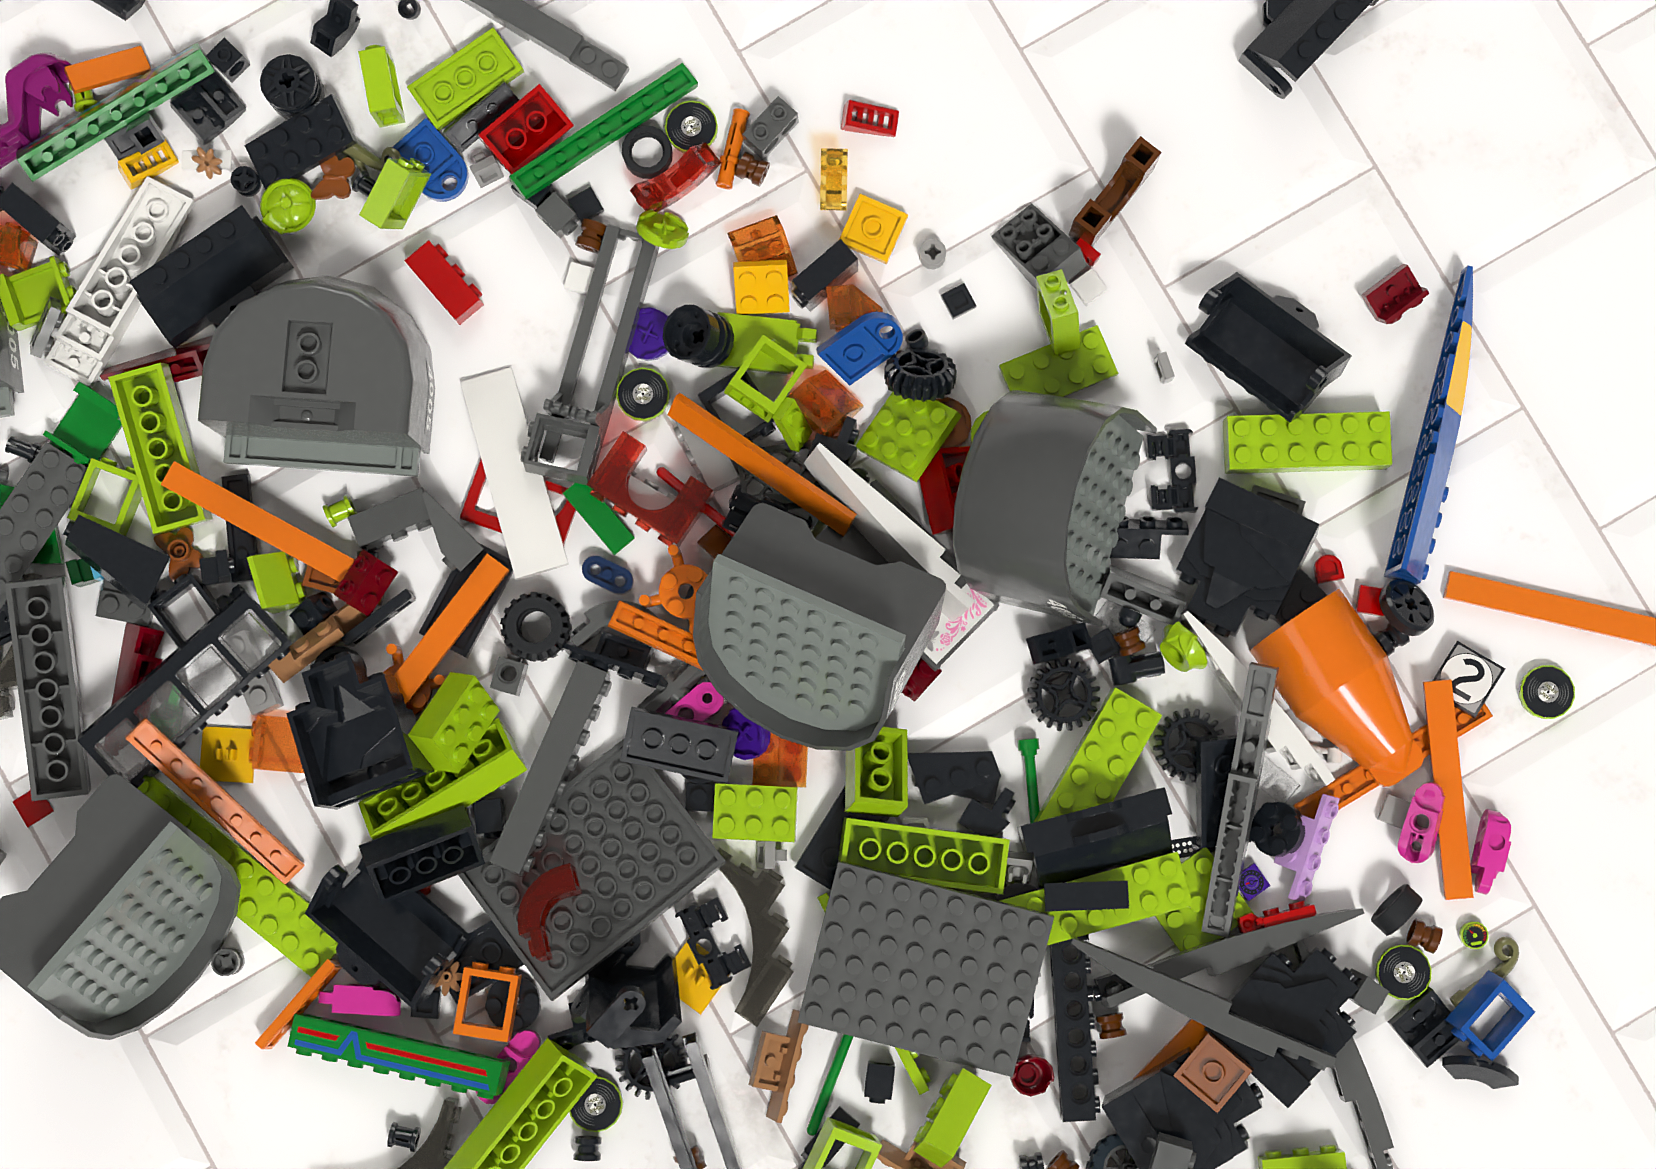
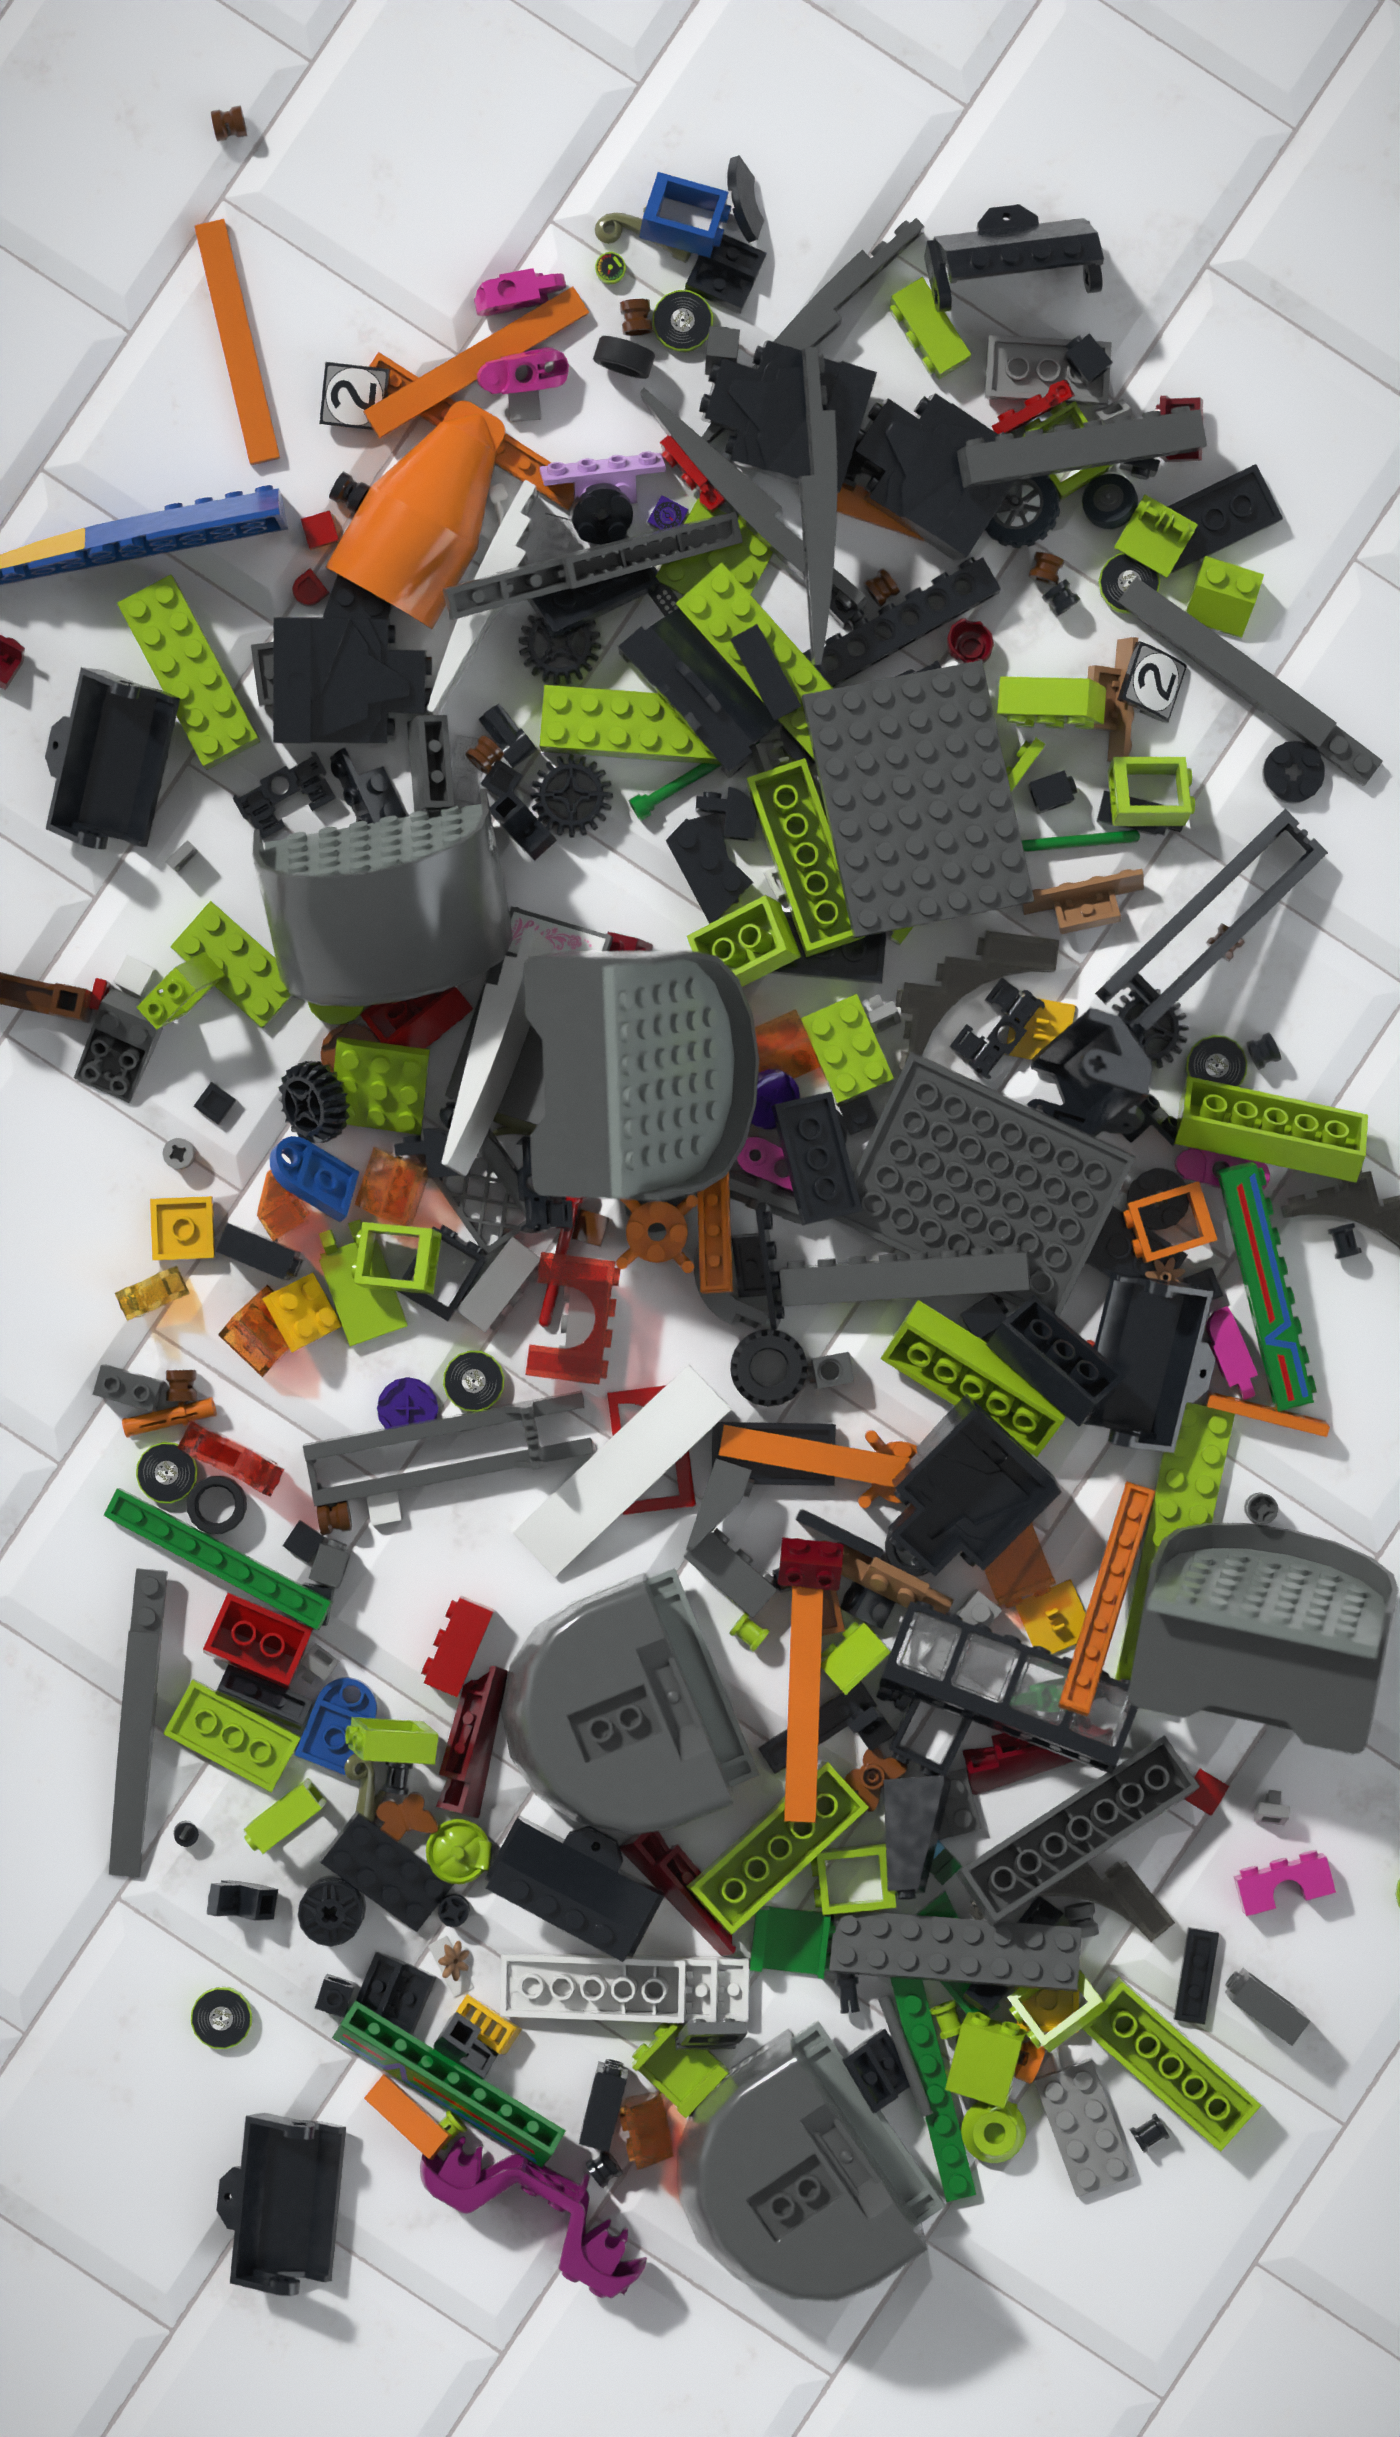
camera: 120 degrees left, 5 degrees up
lime brick [408,672,500,773] -> none
clear red arch [517,863,582,962] -> none
dark grey window [520,413,602,486] -> none
green tile [562,483,635,556] -> none
dark blue plate [582,556,634,595] -> none
lime tile [636,209,689,249] -> none
black wheel [662,305,734,368] -> none
orange tile [668,393,857,537] -> none
lime plate [772,397,812,452] -> none
red slope [840,100,899,137] -> none
black hinge [905,329,929,349] -> none
black hinge [1118,606,1142,628] -> none
lime piece [1160,621,1207,672] -> none
dark orange plate [1173,1032,1254,1113] -> none
black wheel [1379,579,1434,636] -> none
black tile [1519,666,1575,719] -> none
none -> dark red wedge [436,1665,508,1818]

